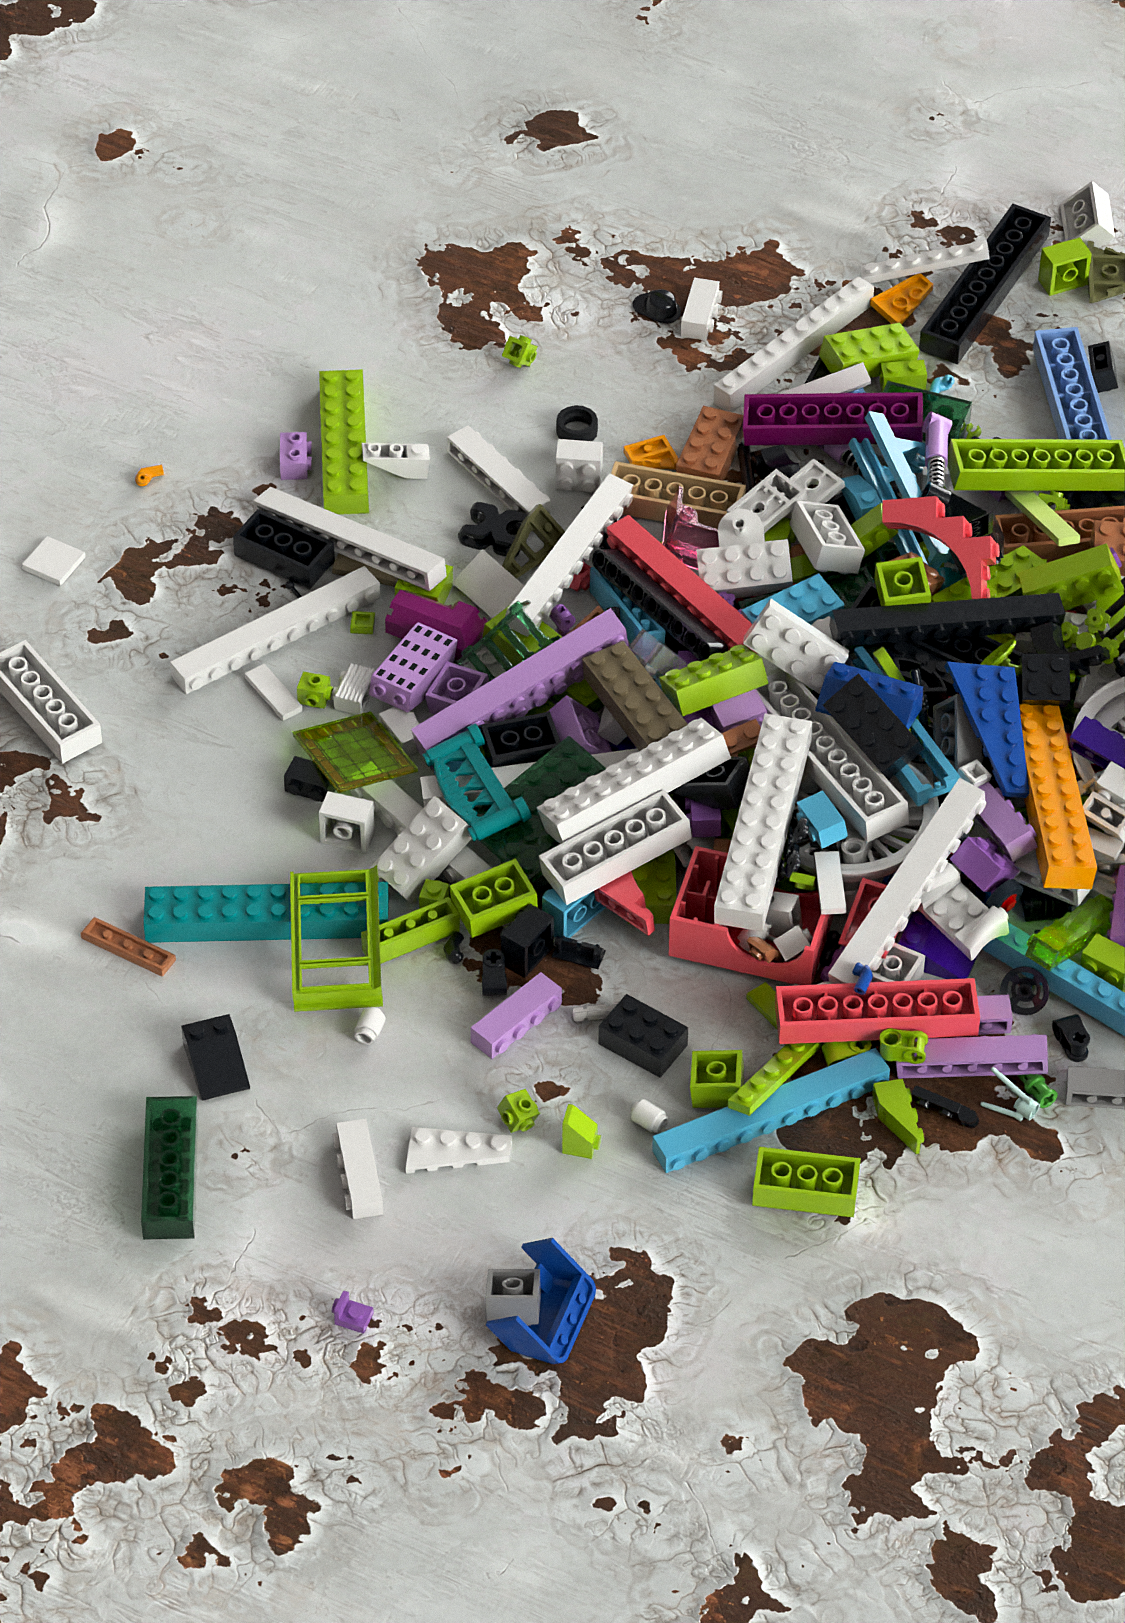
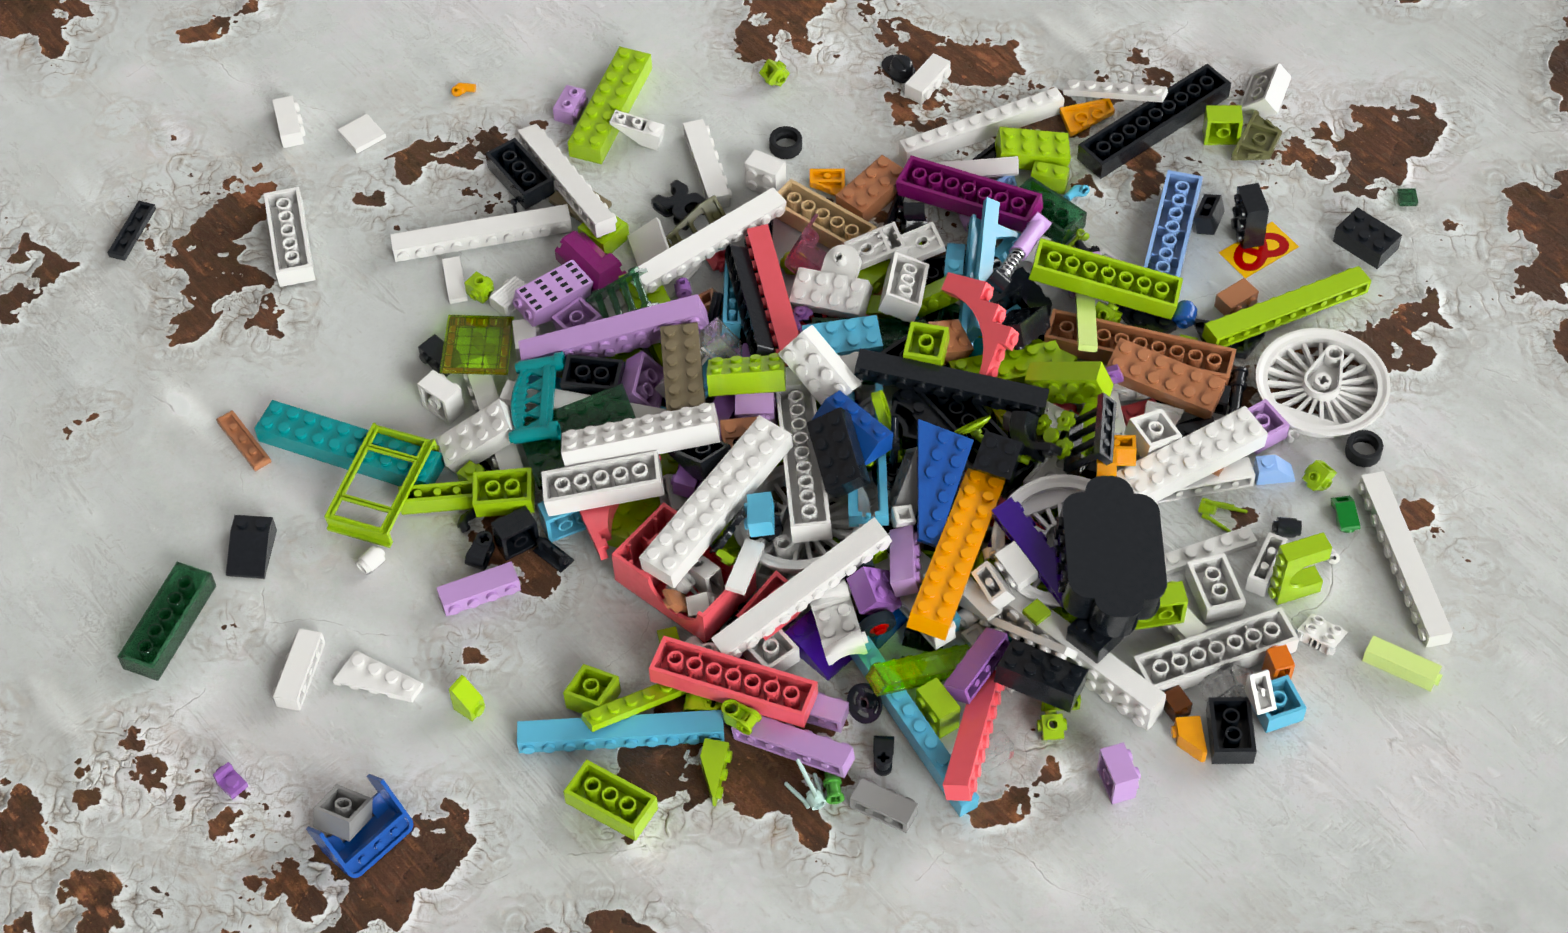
camera: 25 degrees right, 5 degrees up
lime tile [350,611,375,634] -> none
lime brick [497,1088,540,1133] -> none
white axle [572,1003,618,1022] -> none
black brick [598,994,688,1078] -> none
white brick [630,1099,669,1134] -> none
blue arm [852,962,873,995] -> none
black hinge [911,1086,980,1128] -> none

